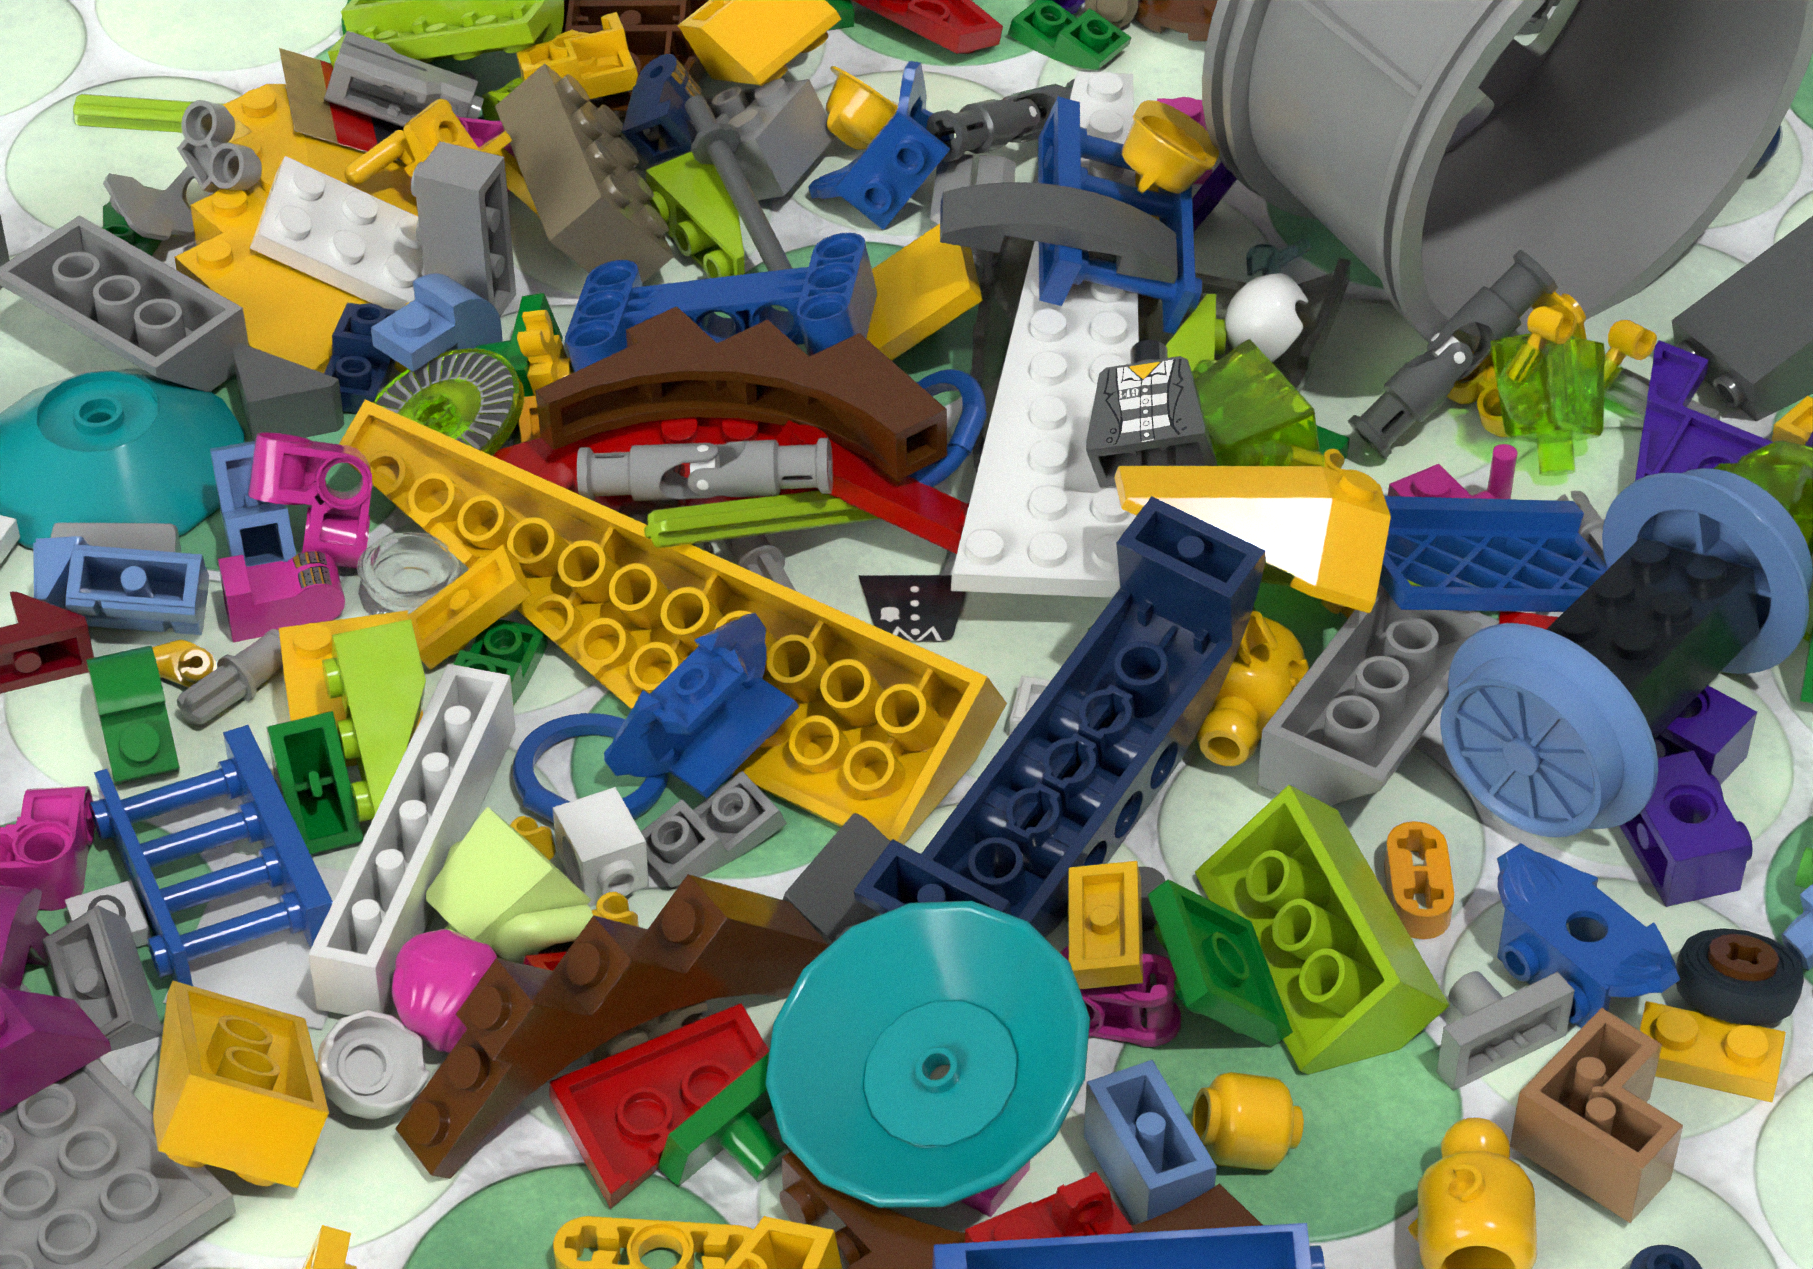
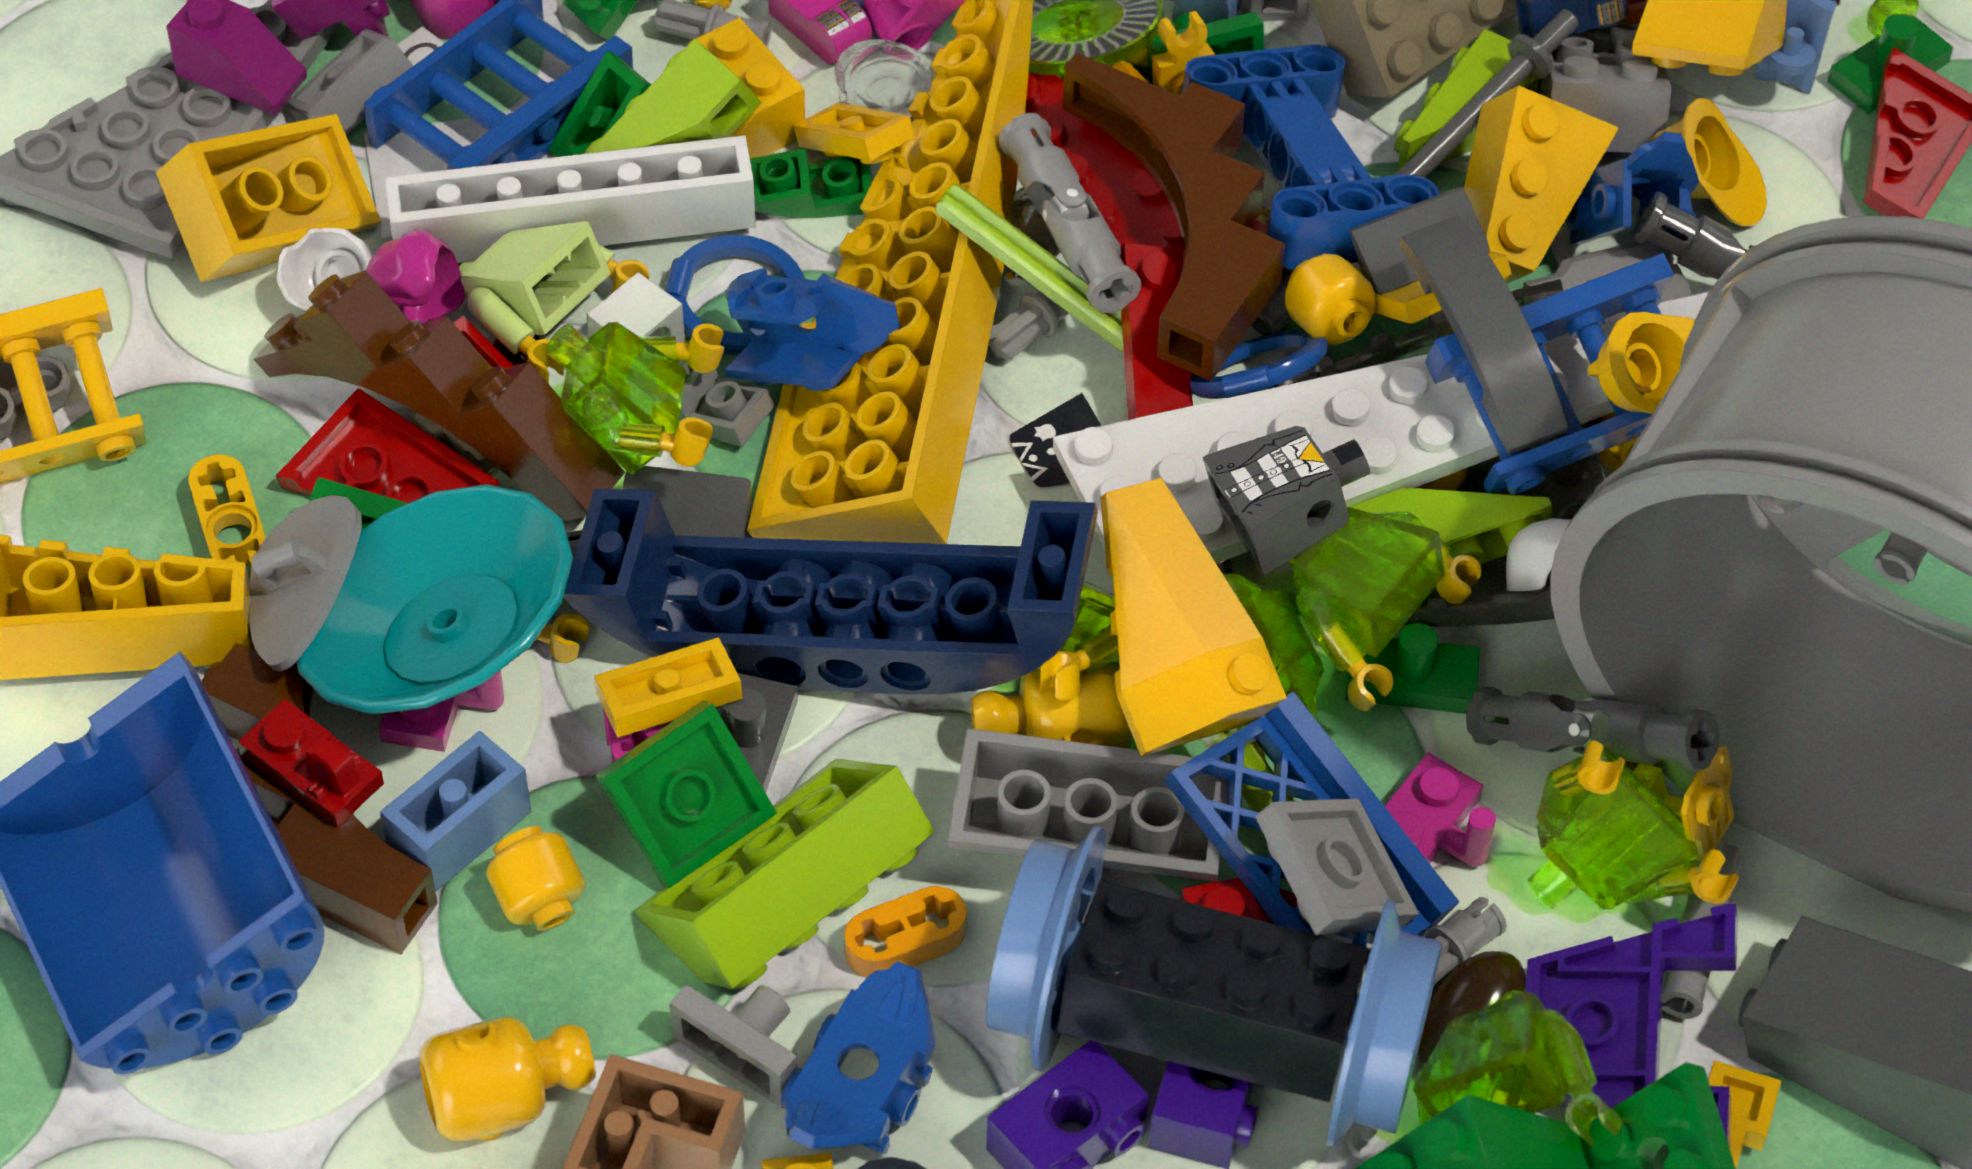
camera: 65 degrees right, 10 degrees up
none -> light grey shield [249,495,362,672]
none -> clear neon green torso [546,322,725,475]
none -> light grey plate [1255,798,1419,935]
none -> yellow head [1285,254,1376,345]
none -> dark grey slope [1349,187,1490,294]
none -> yellow wedge [1464,85,1619,284]

